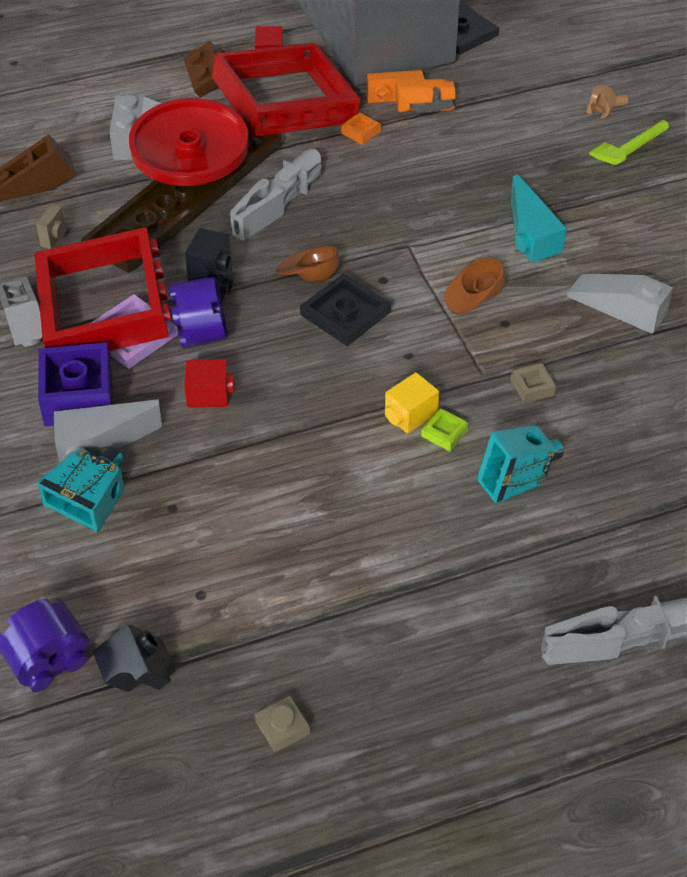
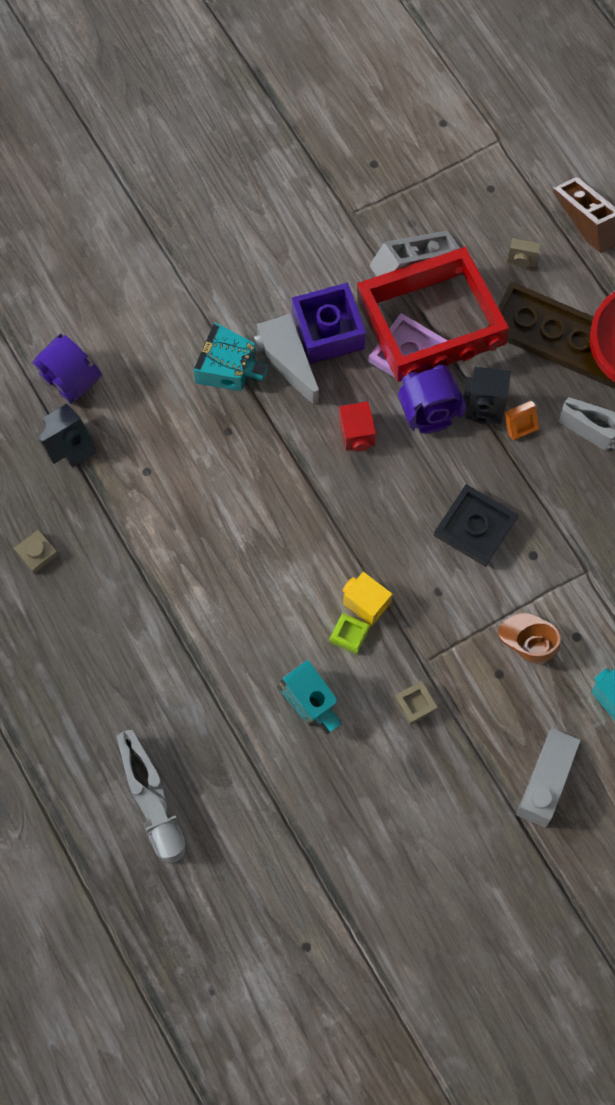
camera: 80 degrees right, 20 degrees up
dark orange cap [275,246,339,283] -> none
none -> orange tile [504,401,540,440]

